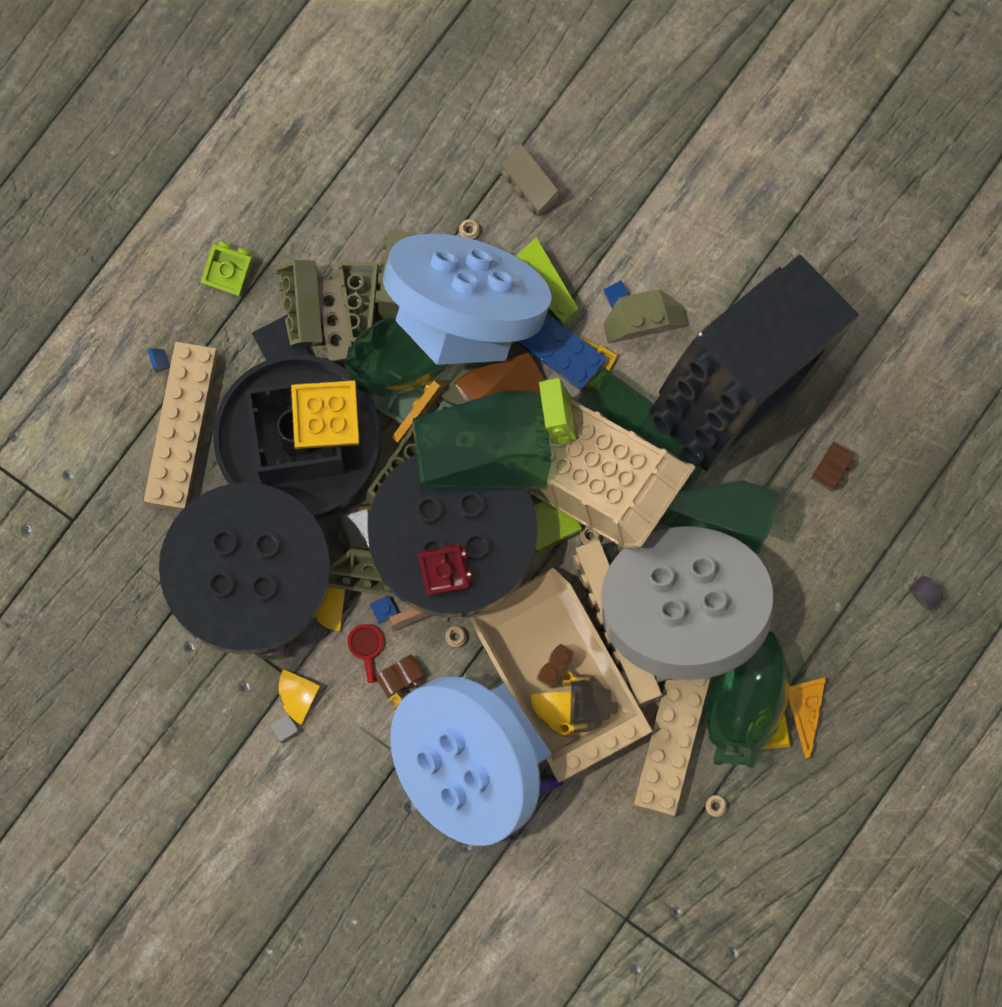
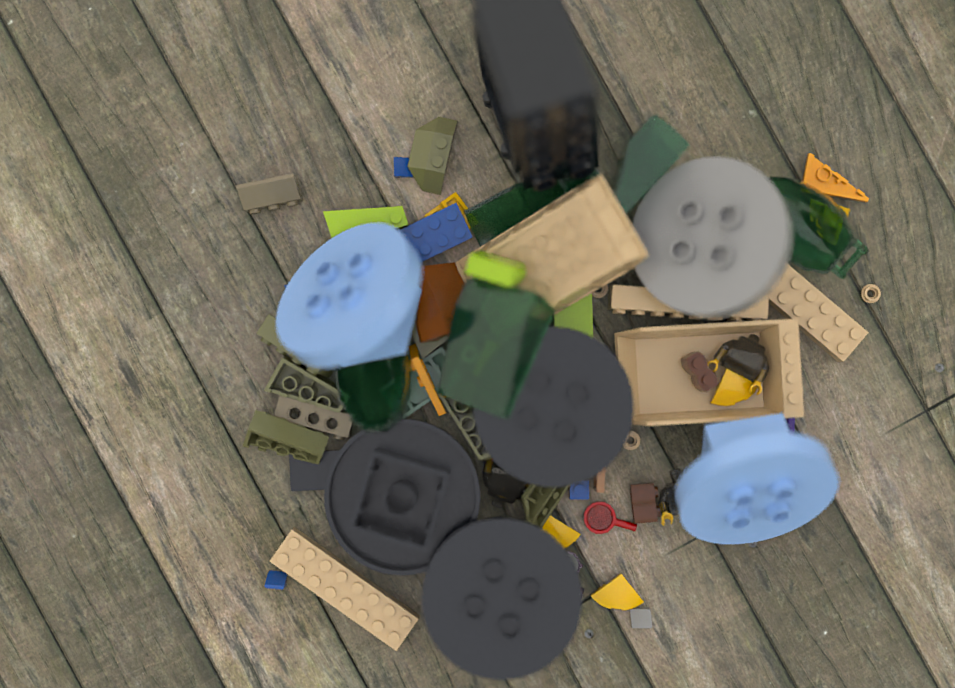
camera: 65 degrees left, 10 degrees up
lime plate [200,240,254,296] -> none
yellow plate [291,381,359,449] -> none
dark red plate [417,542,473,595] -> none
tan plate [459,220,479,239] -> none
reddish brown brick [811,441,855,491] -> none
piece [909,575,944,610] -> none

